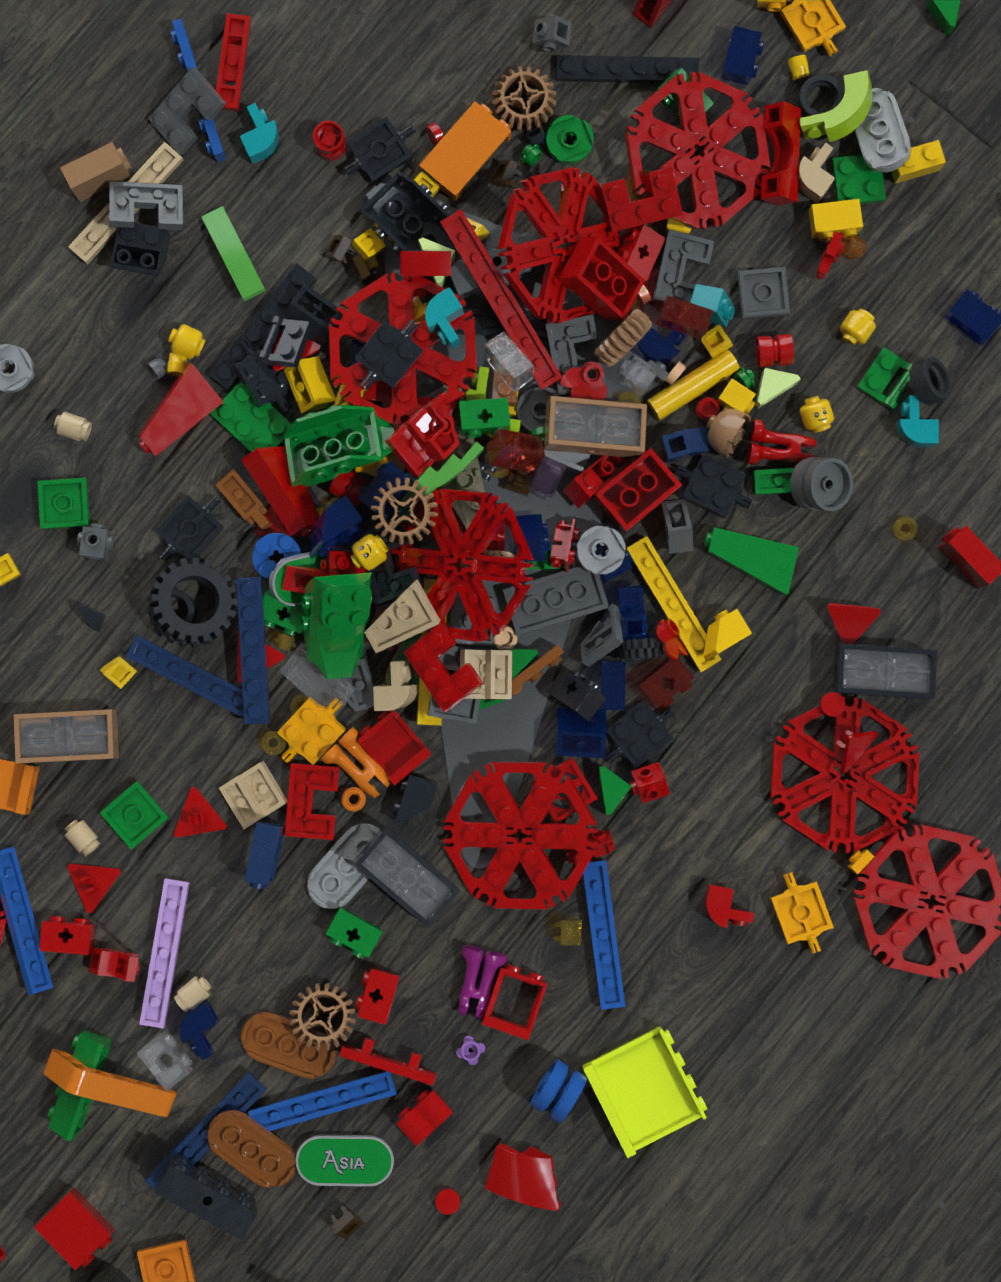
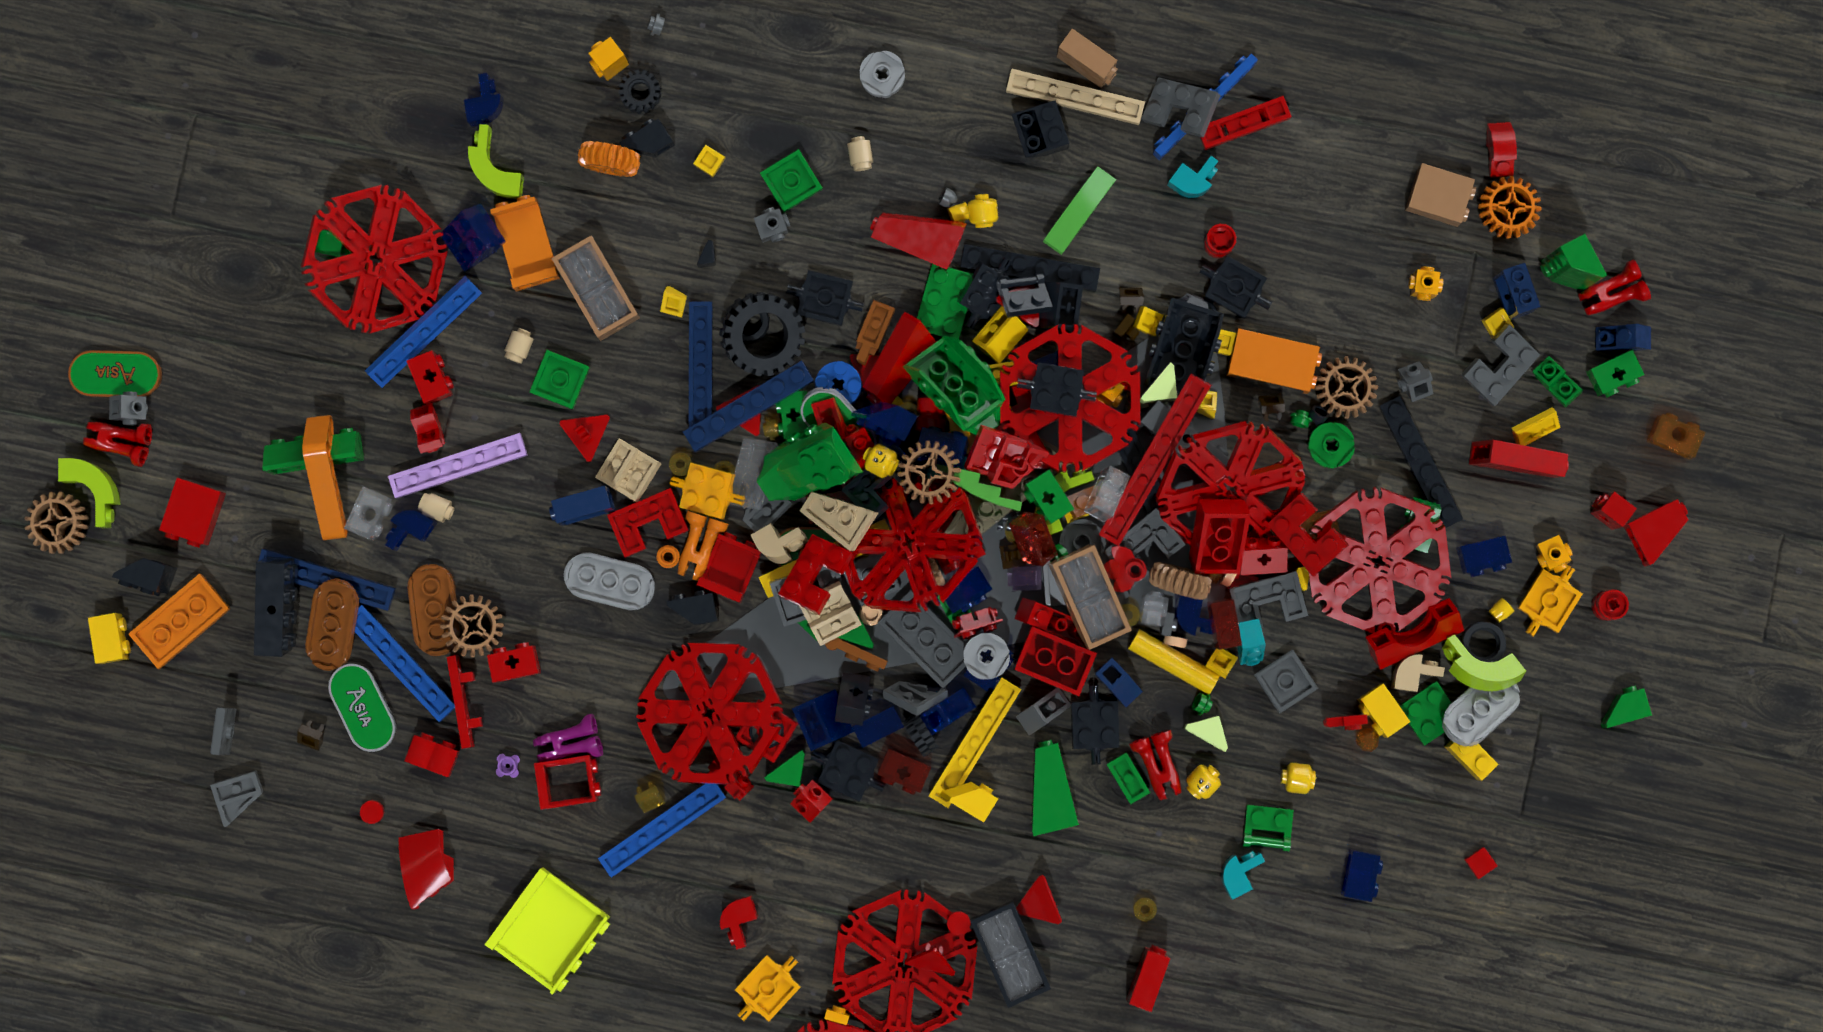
camera: 70 degrees right, 0 degrees up
red piece [67,864,121,913] -> none
dark grey plate [109,181,183,230] -> none
green brick [326,907,384,959] -> none
clear brick [353,824,461,928] -> none
red slope [400,251,451,276] -> none
teal brick [425,287,464,349] -> none
red tile [426,123,444,146] -> none
blue wheel [530,1059,587,1124] -> none
red plate [656,618,688,661] -> none
red plate [696,397,720,422] -> none
medium nougat cylinder [706,409,752,458] -> none
yellow brick [717,379,756,414] -> none
red wheel [756,334,794,368] -> none
dark grey wheel [790,457,853,511] -> none
black tyre [909,357,952,406] -> none

